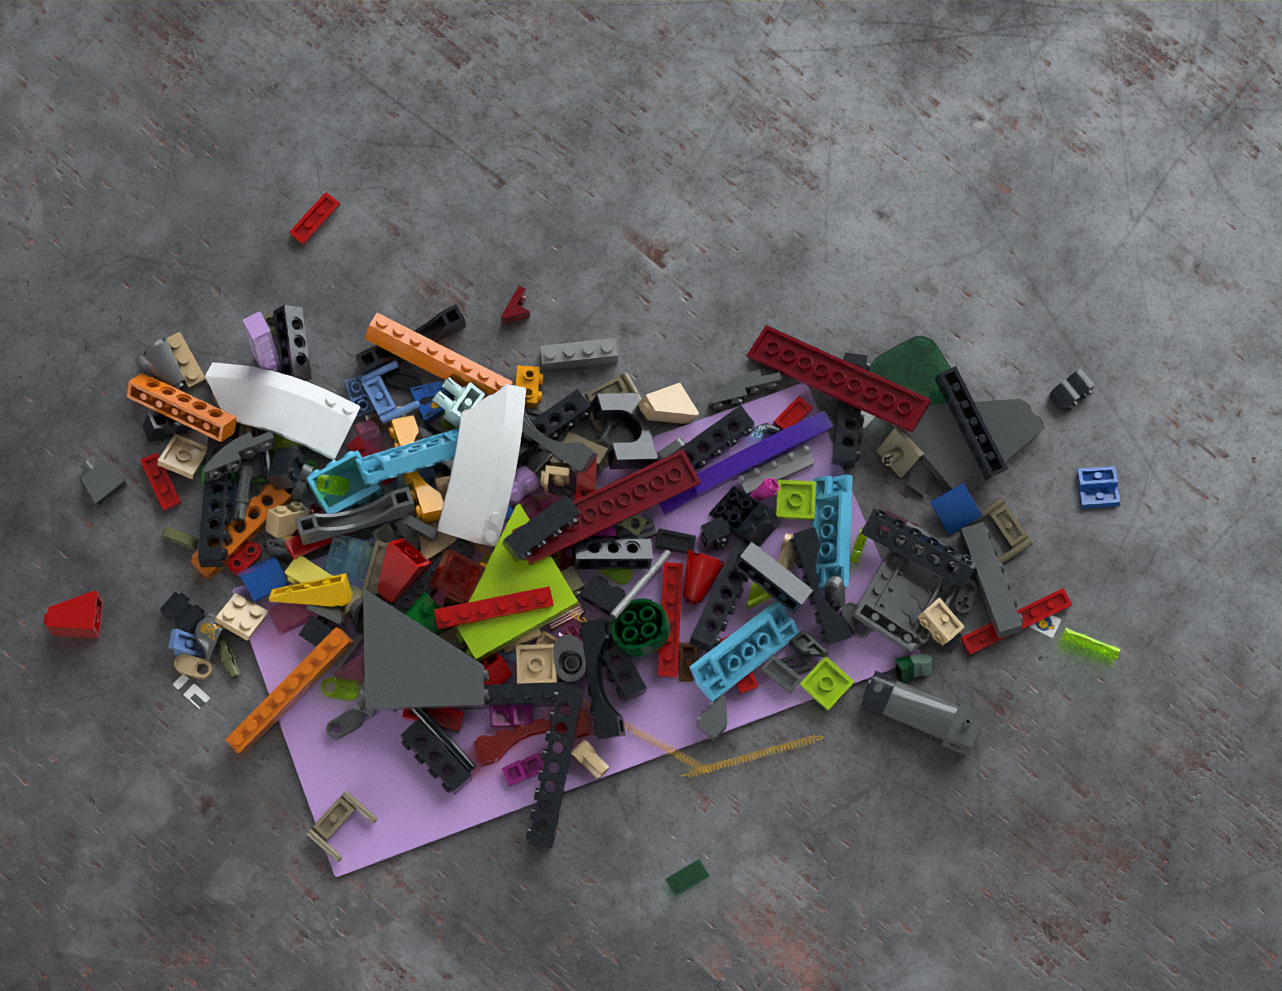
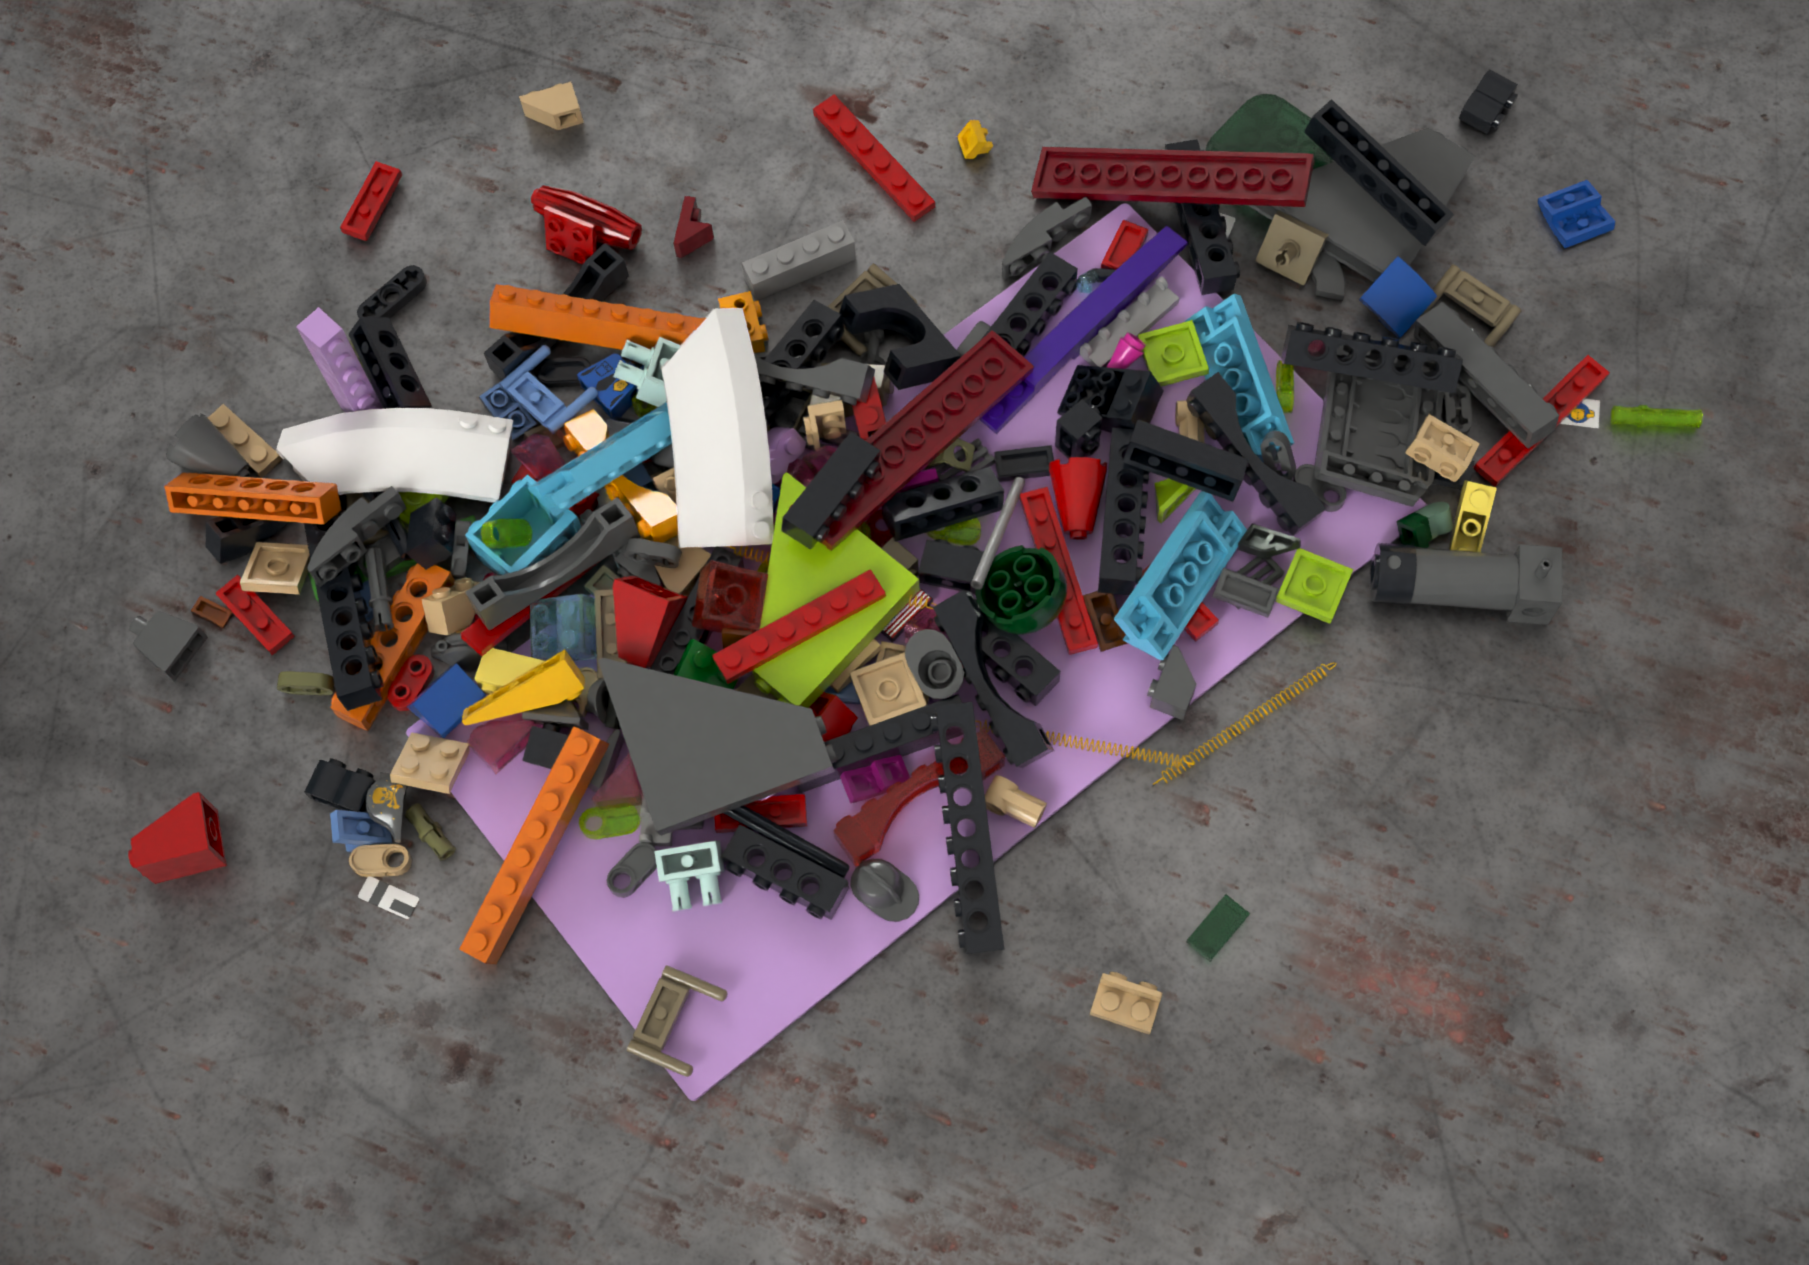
camera: 10 degrees left, 5 degrees down
magenta slope [501,752,544,786] -> none
slope [638,383,699,424] -> none
none -> dark orange piece [191,596,233,628]
none -> black beam [357,265,427,318]
none -> tan slope [519,82,584,130]
none -> red plate [531,185,642,264]
none -> light aqua brick [654,841,725,911]
none -> red plate [813,94,935,222]
none -> dark grey piece [850,859,919,922]
none -> yellow tile [957,120,993,159]
none -> tan bracket [1090,972,1163,1035]
none -> light yellow slope [1449,480,1497,552]

